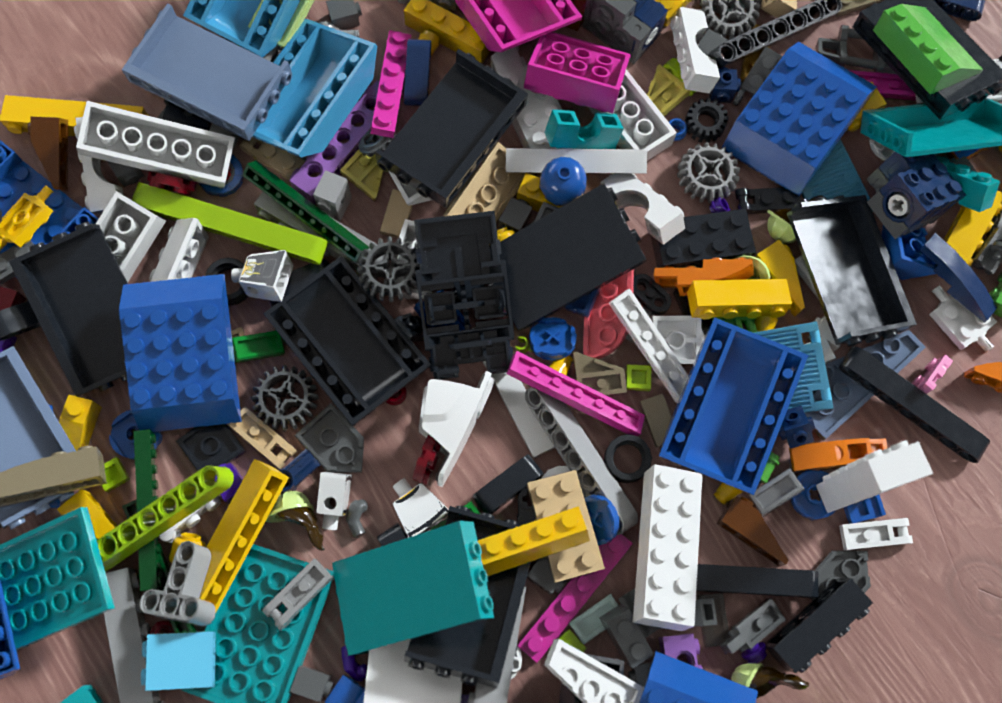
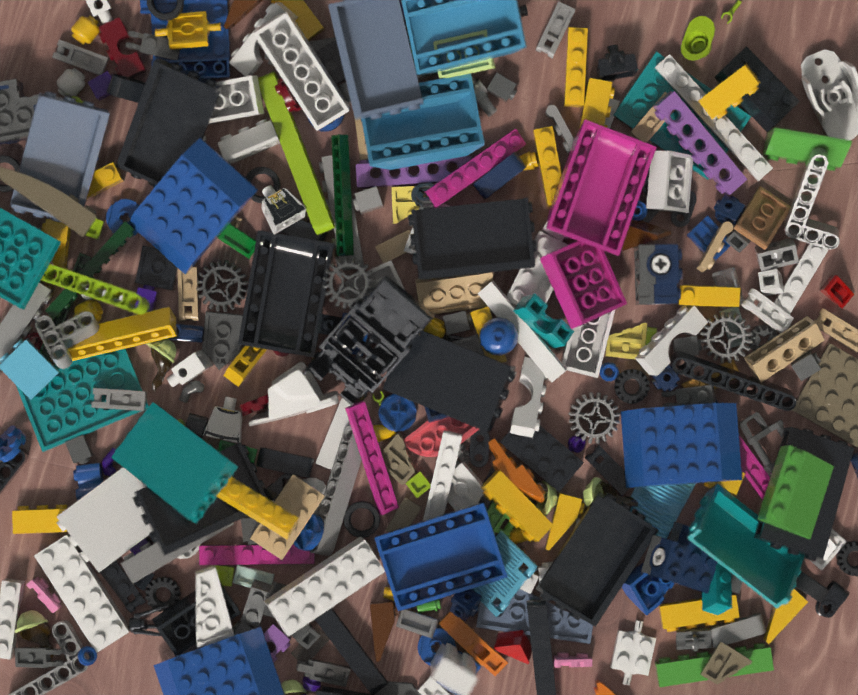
camera: 55 degrees right, 15 degrees up
dark blue slope [920,233,997,323] -> none
none -> yellow slope [223,346,268,387]
none -> red slope [493,630,532,664]

